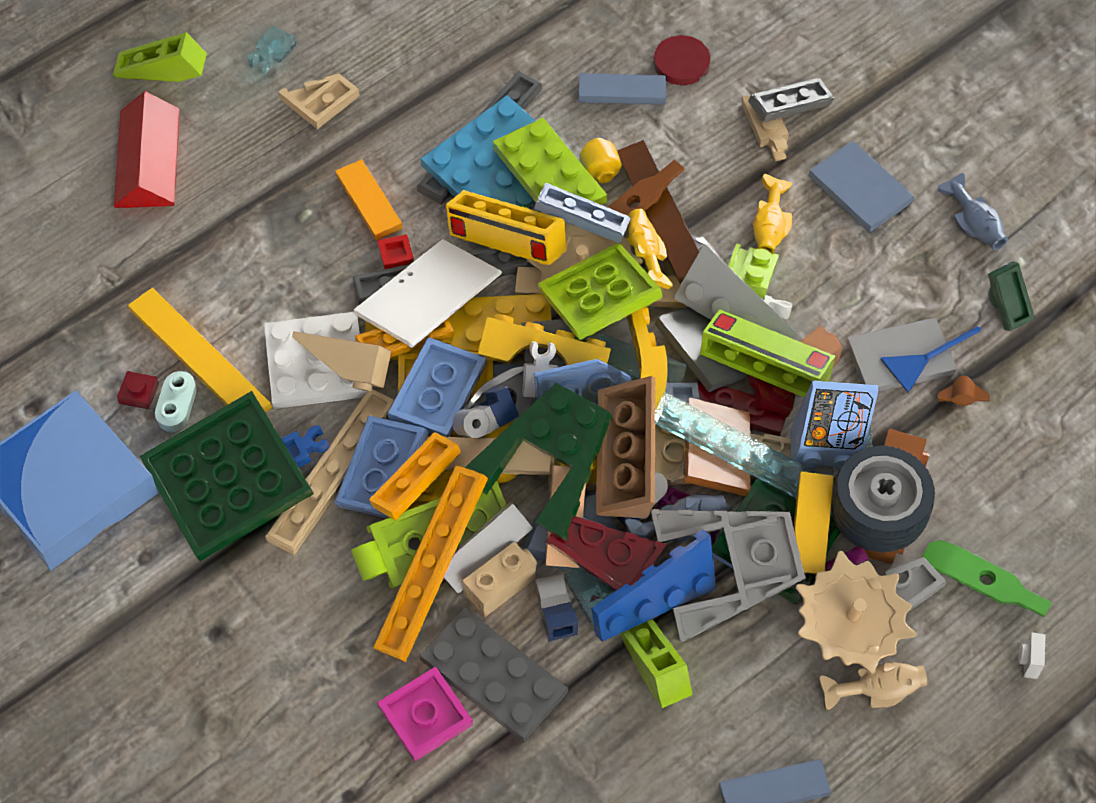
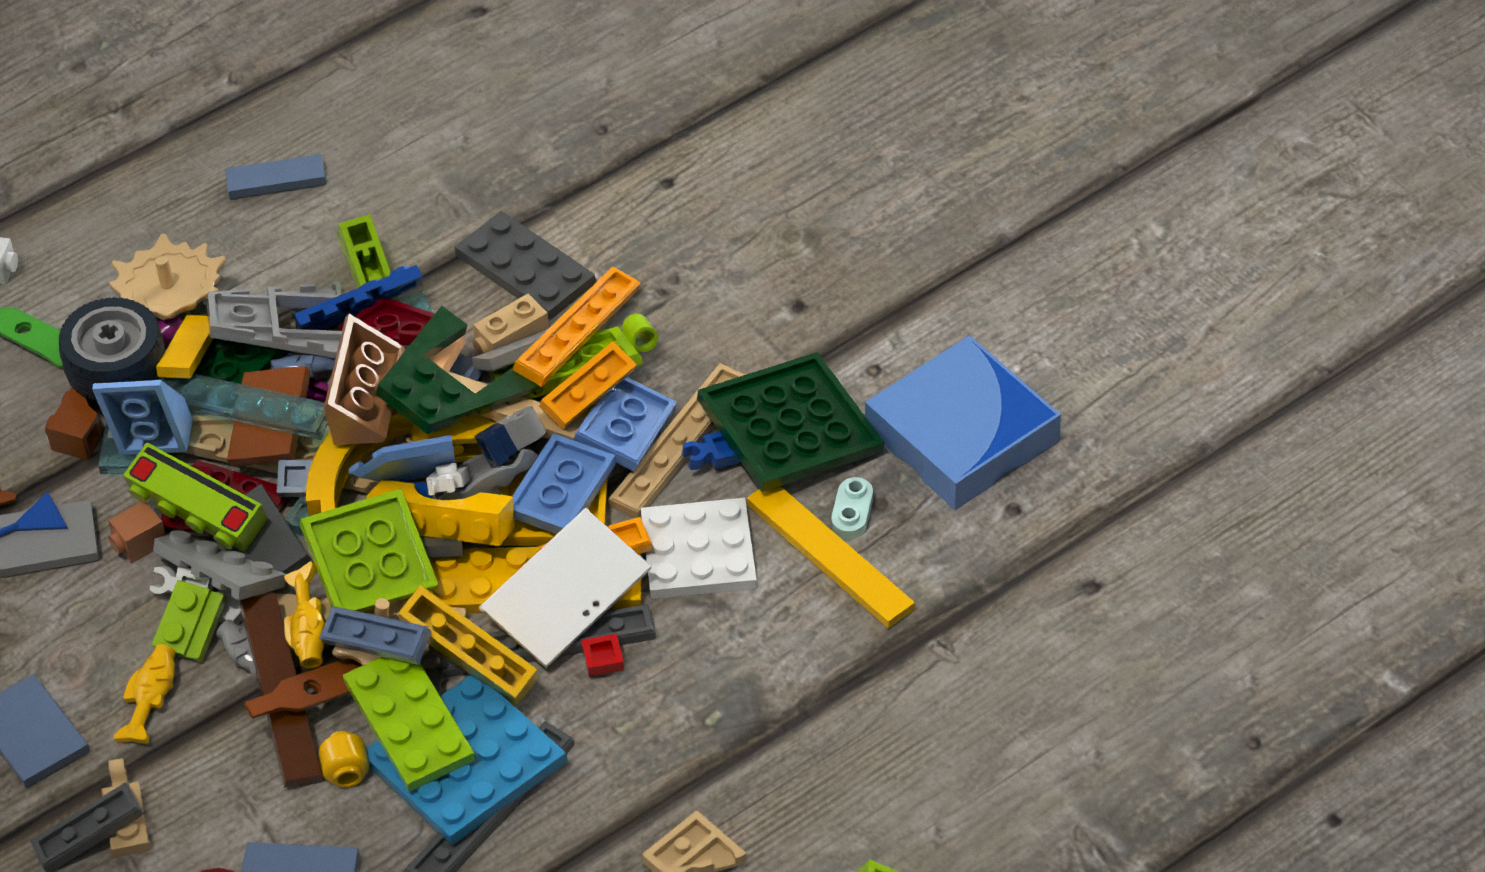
camera: 175 degrees left, 10 degrees down
slope [114,91,179,208] -> none
dark red plate [117,371,159,410] -> none
tan slope [292,331,391,392] -> none
light orange tile [335,159,403,241] -> none
dark pink plate [377,667,473,762] -> none
leg [534,573,578,642] -> none
tan animal [819,662,927,711] -> none

